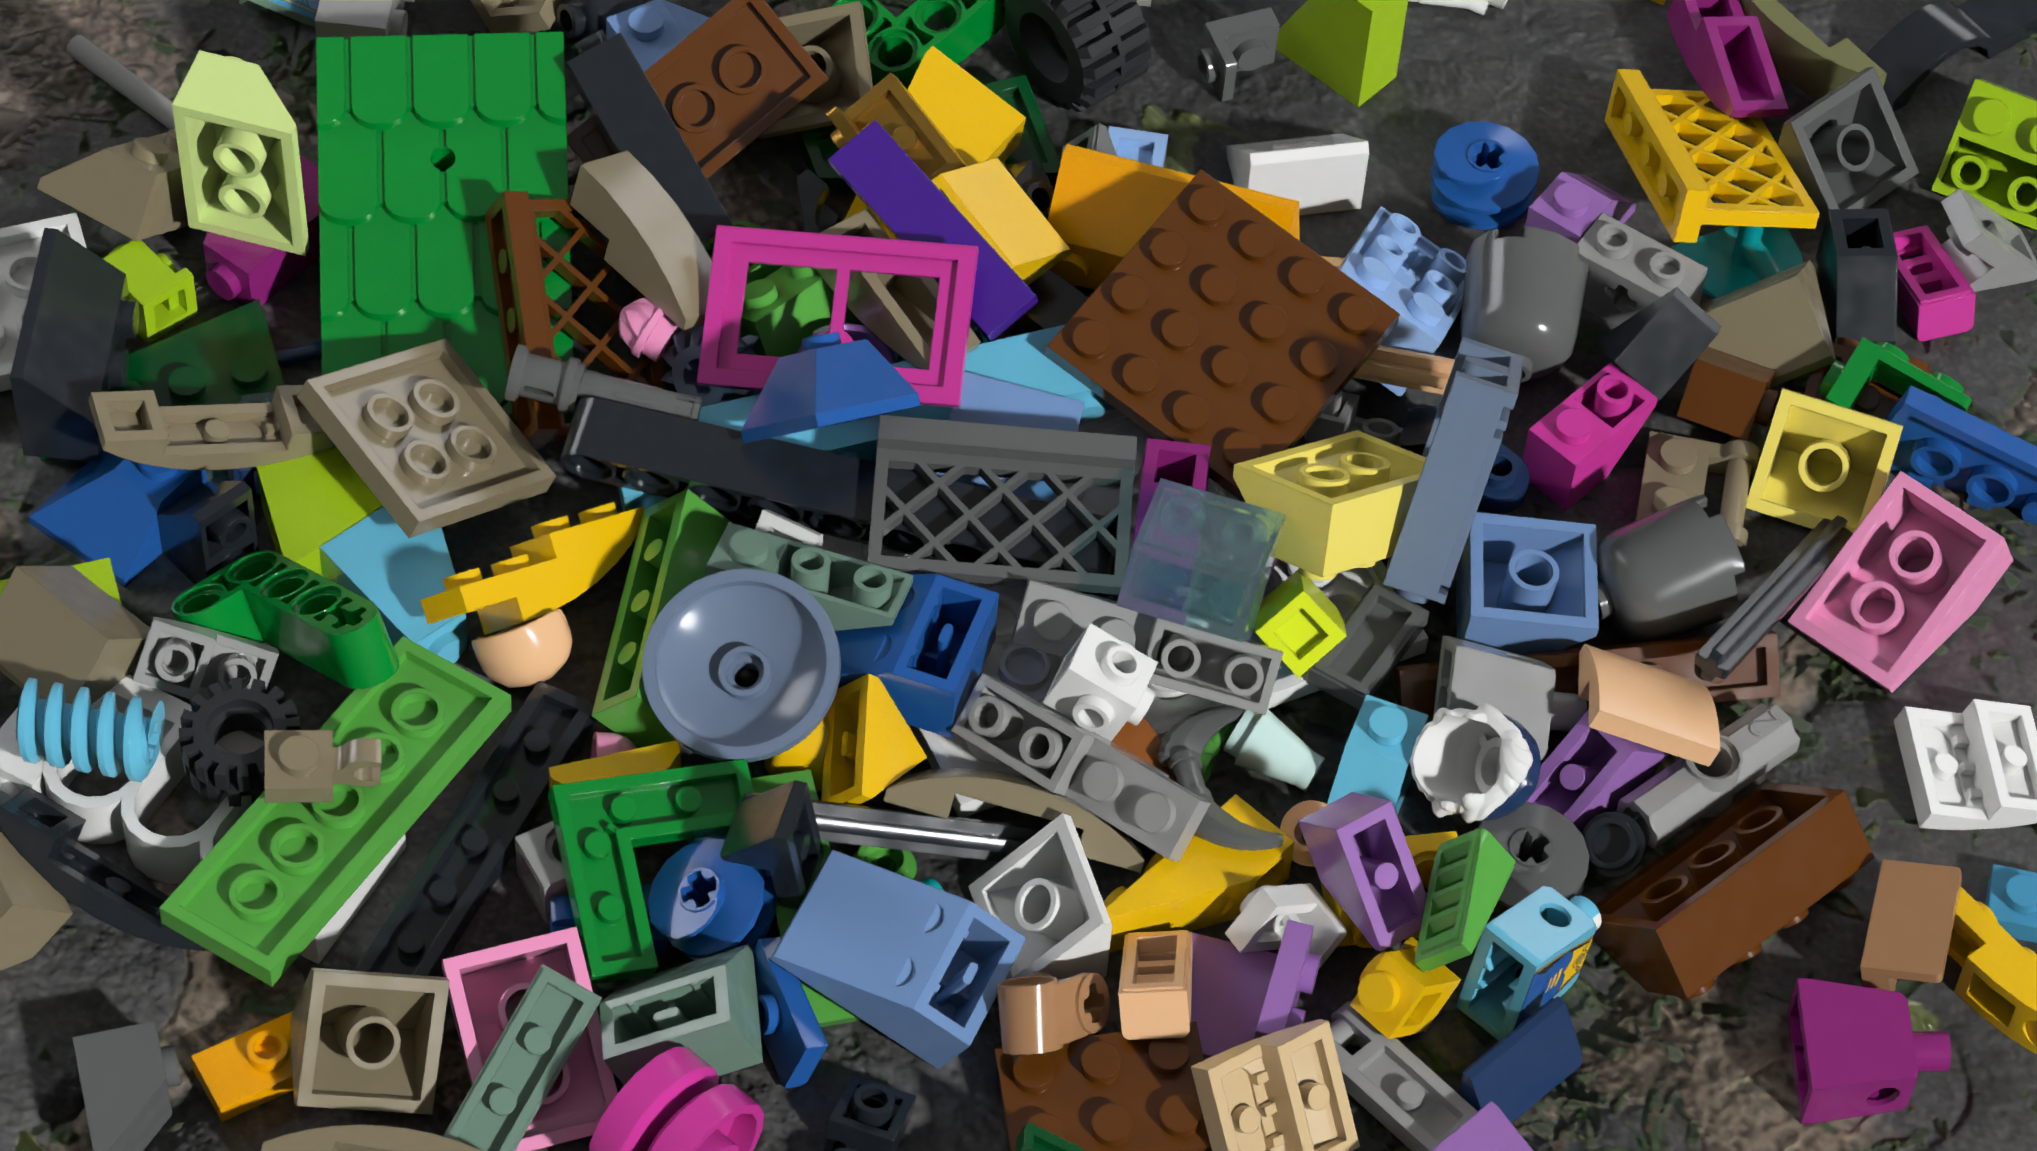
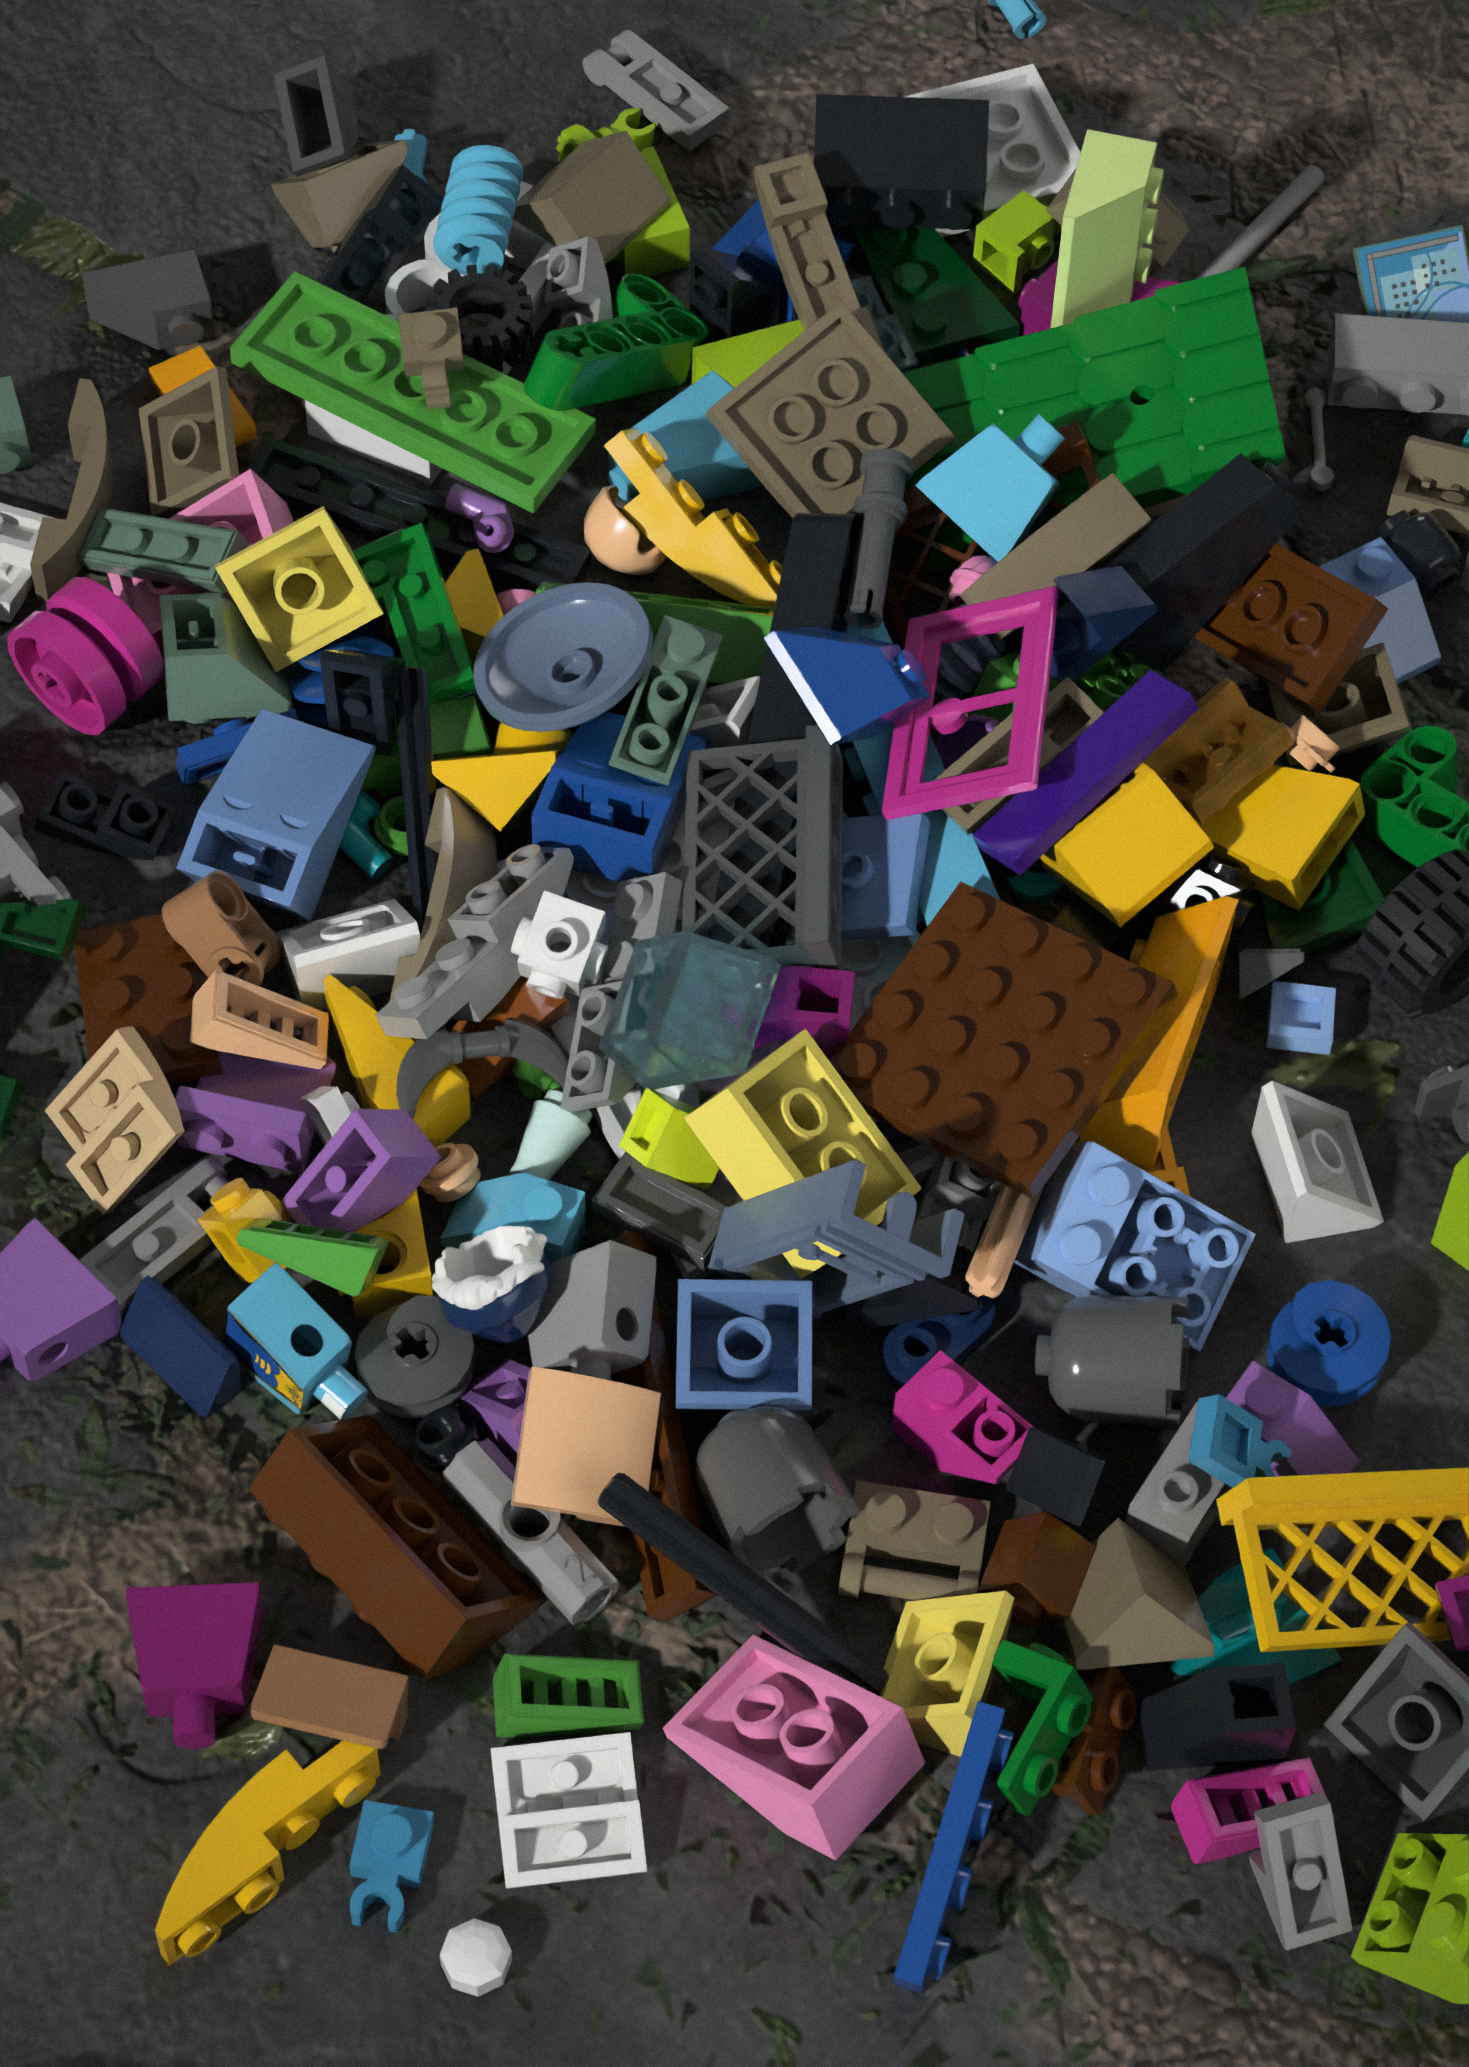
camera: 90 degrees right, 5 degrees up
none -> light yellow slope [215,506,383,672]
none -> medium lavender arm [445,483,514,553]
none -> bright green slope [493,1654,644,1738]
none -> medium azure torso [915,414,1065,562]
none -> dark blue slope [1050,566,1159,684]
none -> dark azure plate [1188,1394,1292,1488]
none -> light nougat plate [1281,715,1340,773]

